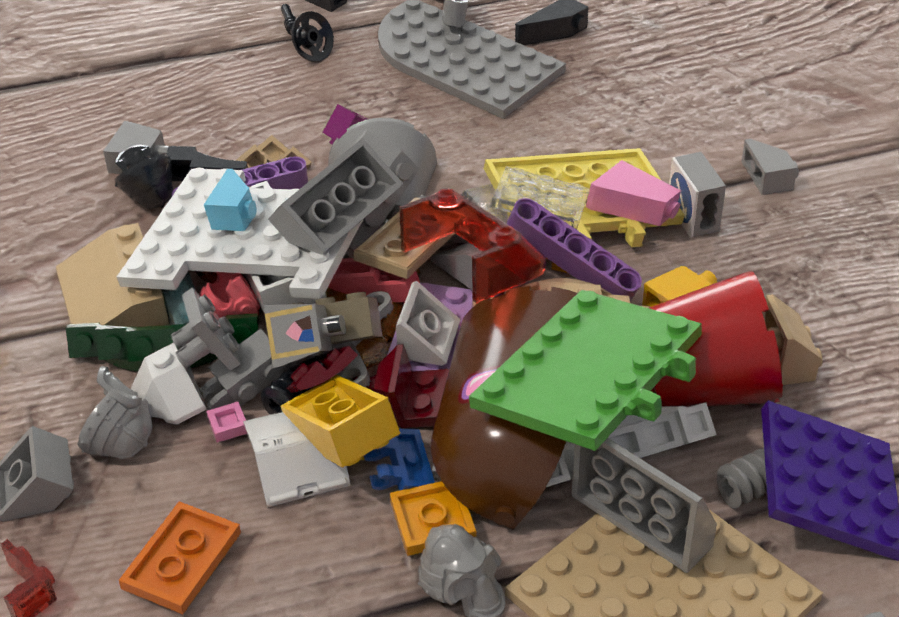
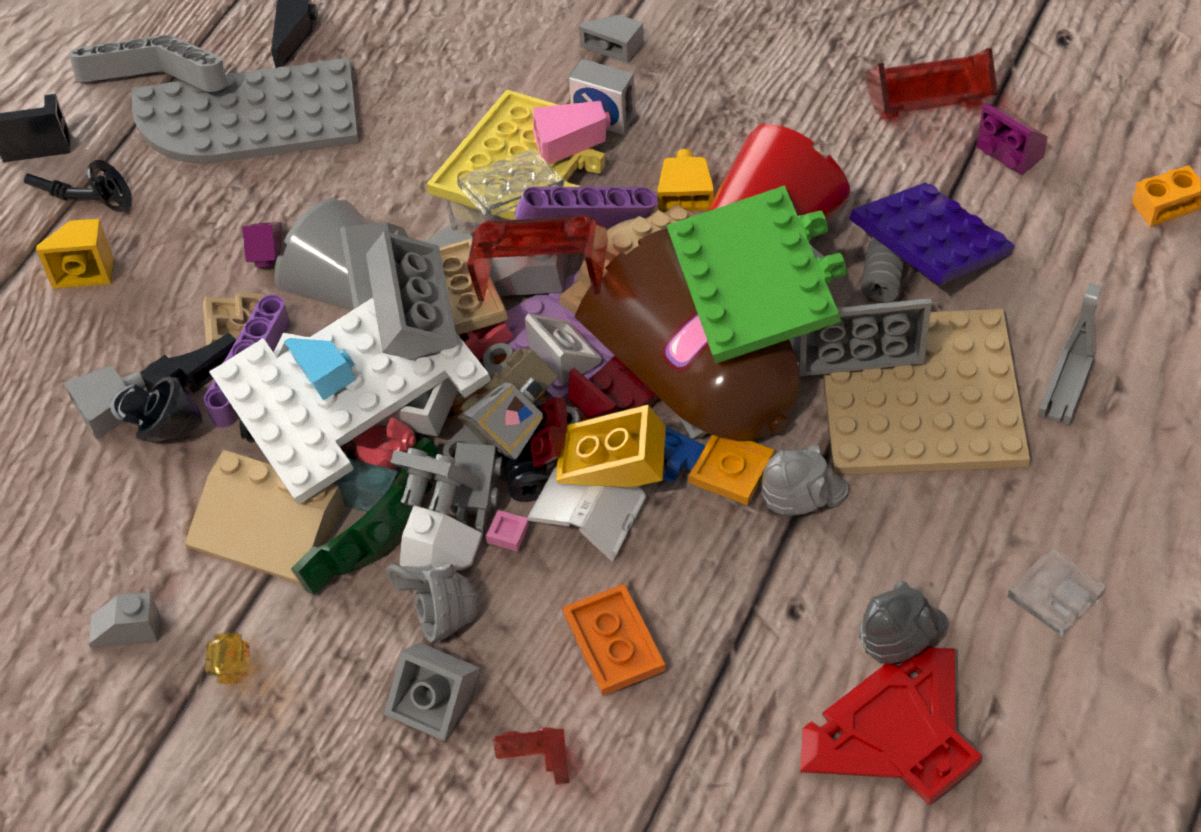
camera: 45 degrees left, 10 degrees up
none -> yellow slope [36,219,114,289]

